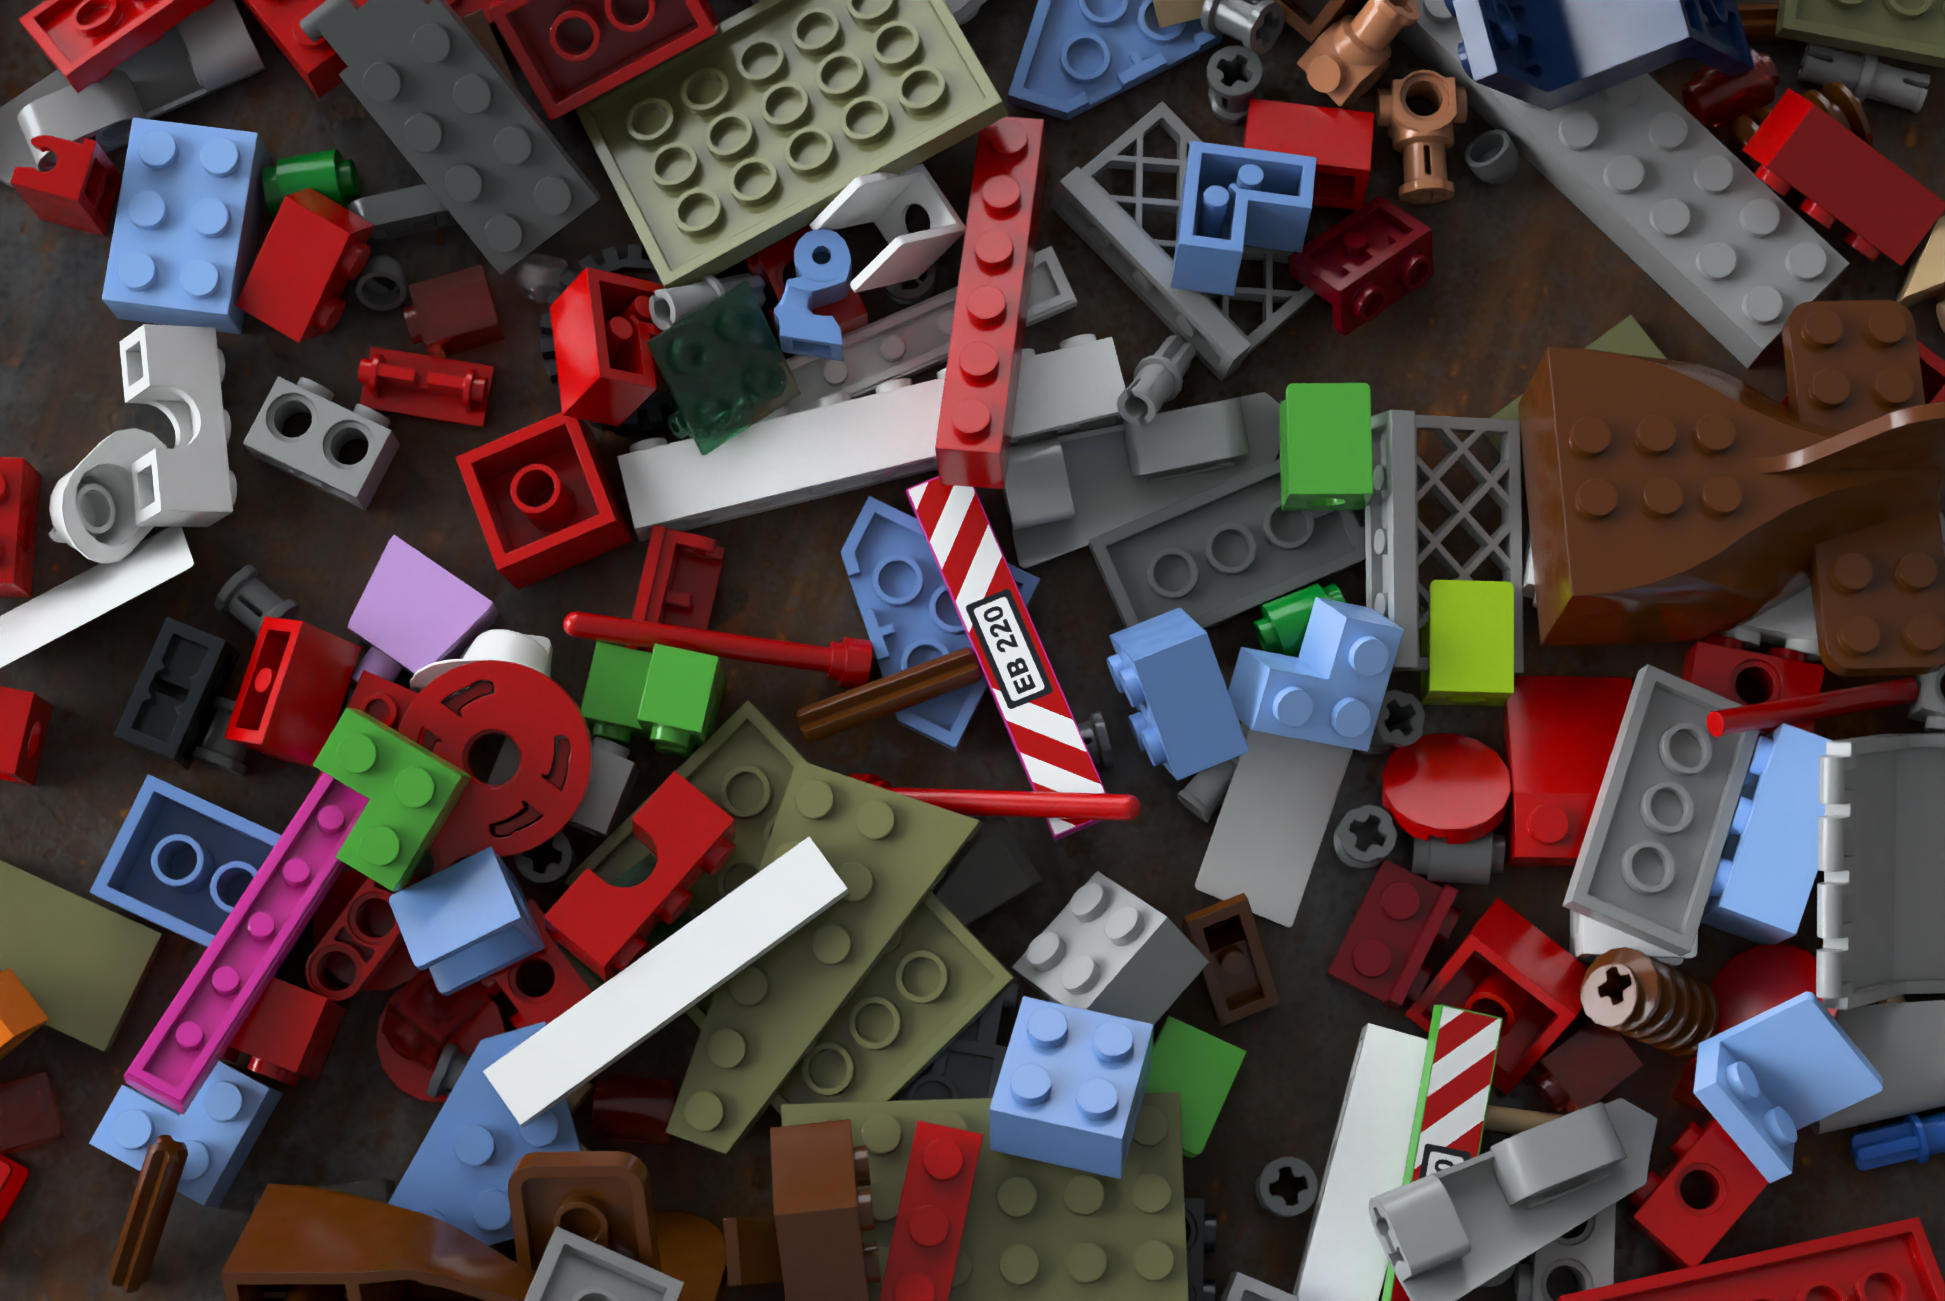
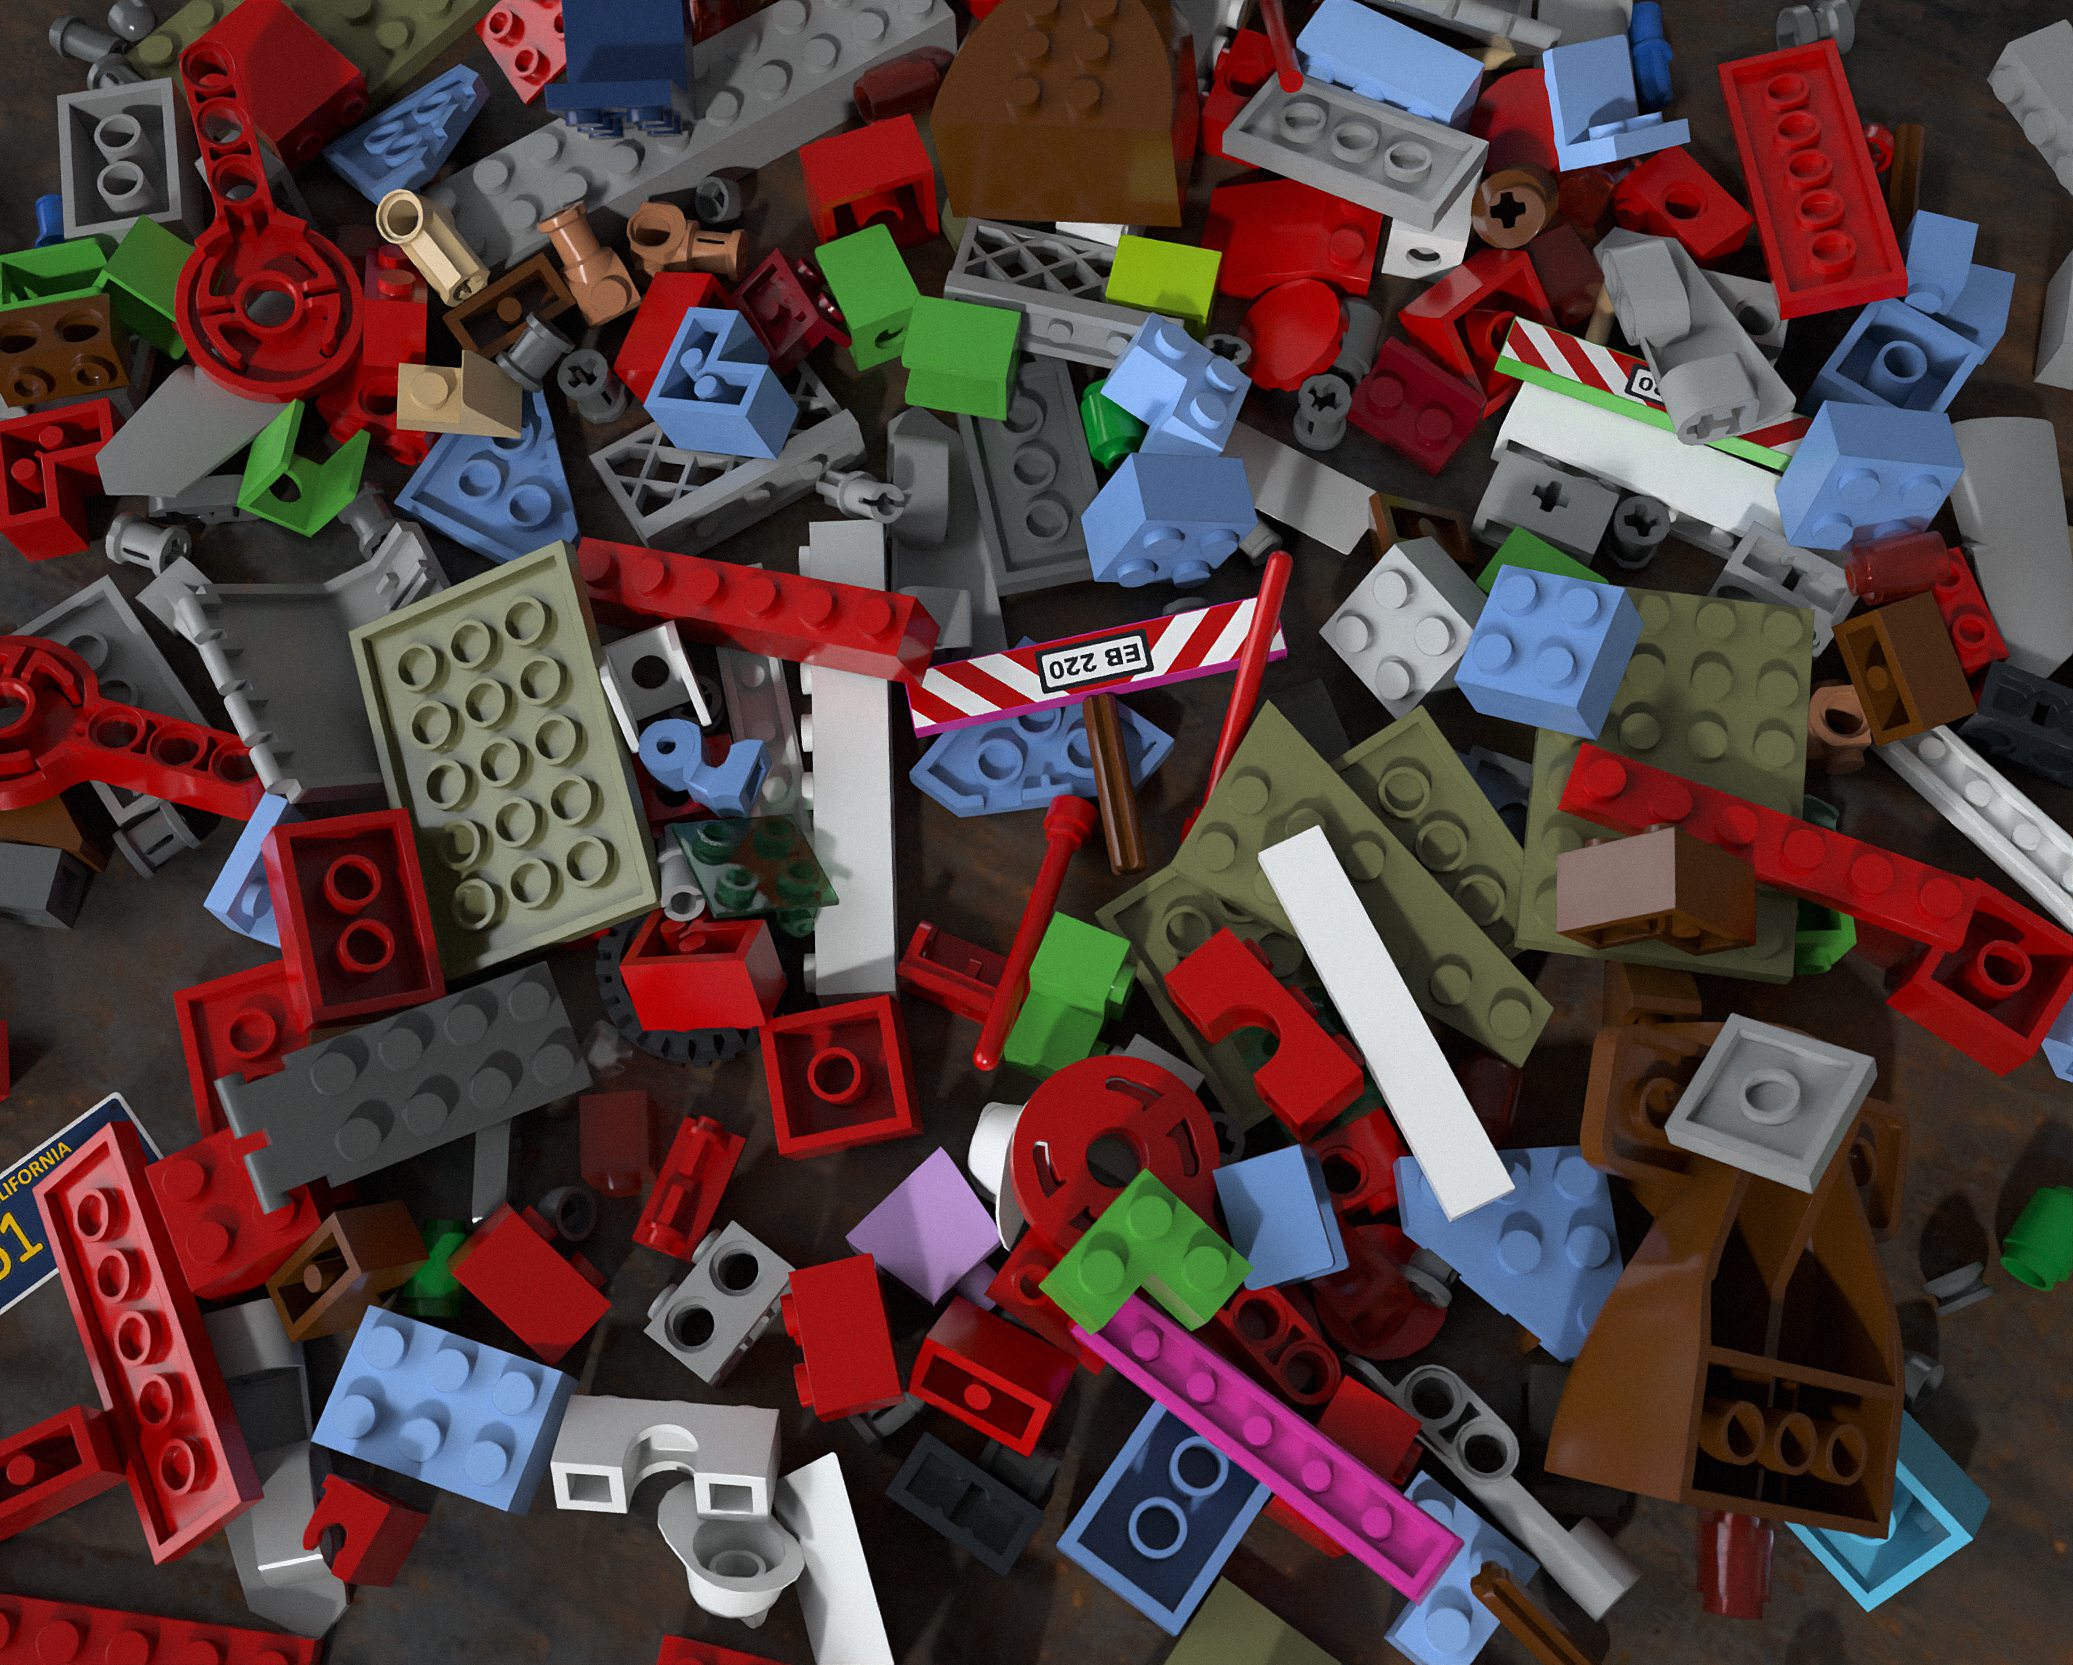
camera: 75 degrees left, 10 degrees down
none -> reddish brown brick [265,1199,430,1344]
none -> red brick [780,1252,906,1422]
none -> red brick [798,113,940,251]
none -> bright green piece [815,224,921,372]
none -> clear red brick [853,53,941,125]
none -> light grey panel [1343,1353,1644,1622]
none -> light grey brick [1469,449,1620,568]

